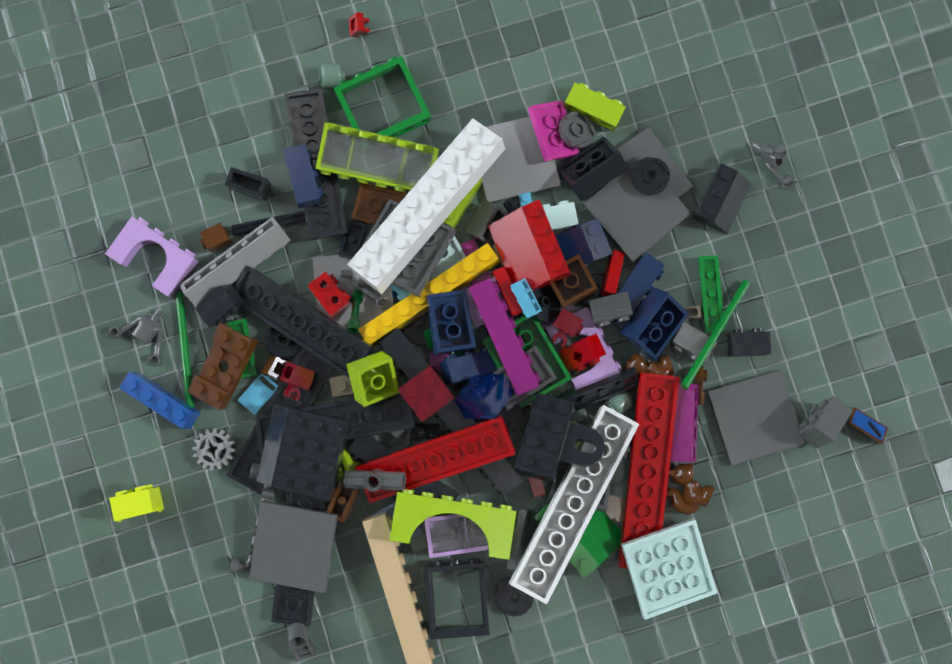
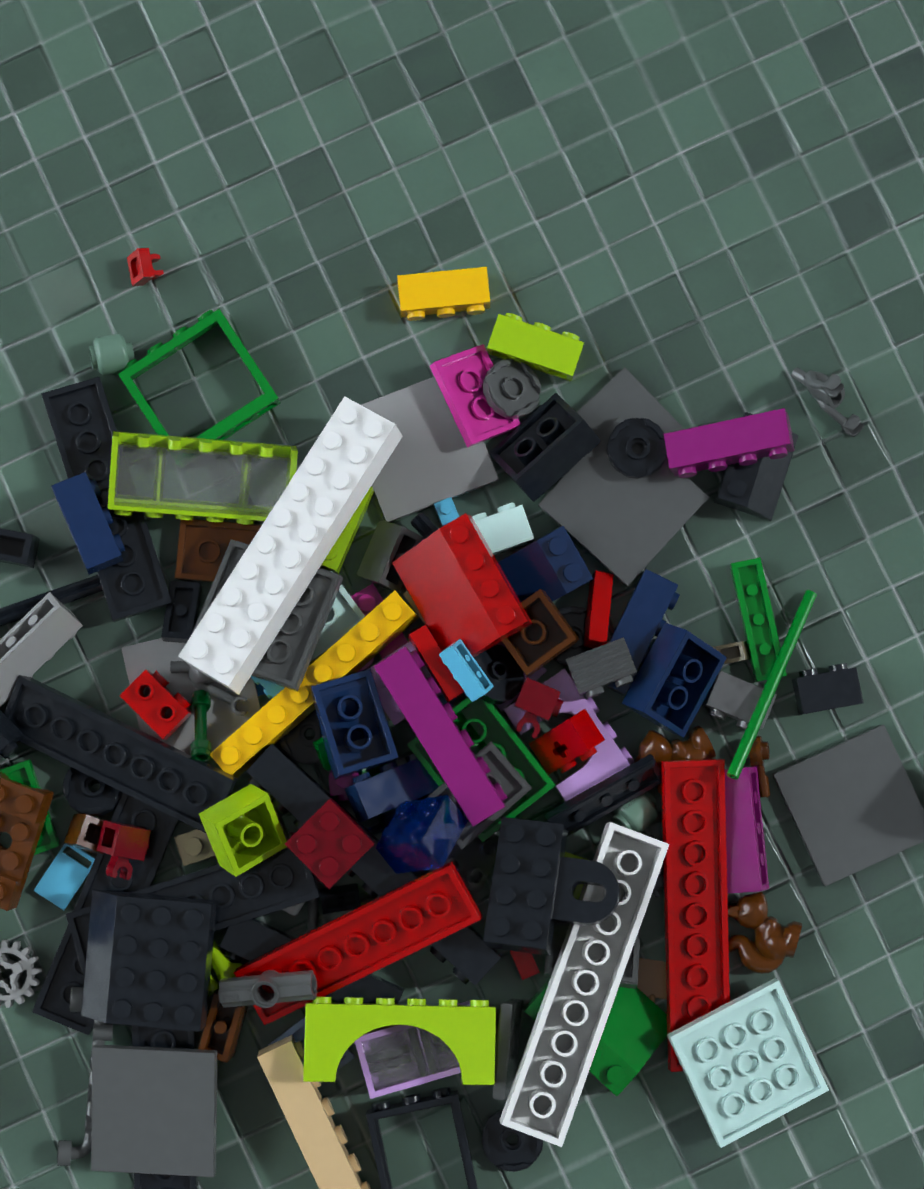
camera: 10 degrees left, 0 degrees up
none -> yellow brick [397,267,490,321]
none -> magenta brick [664,408,795,478]

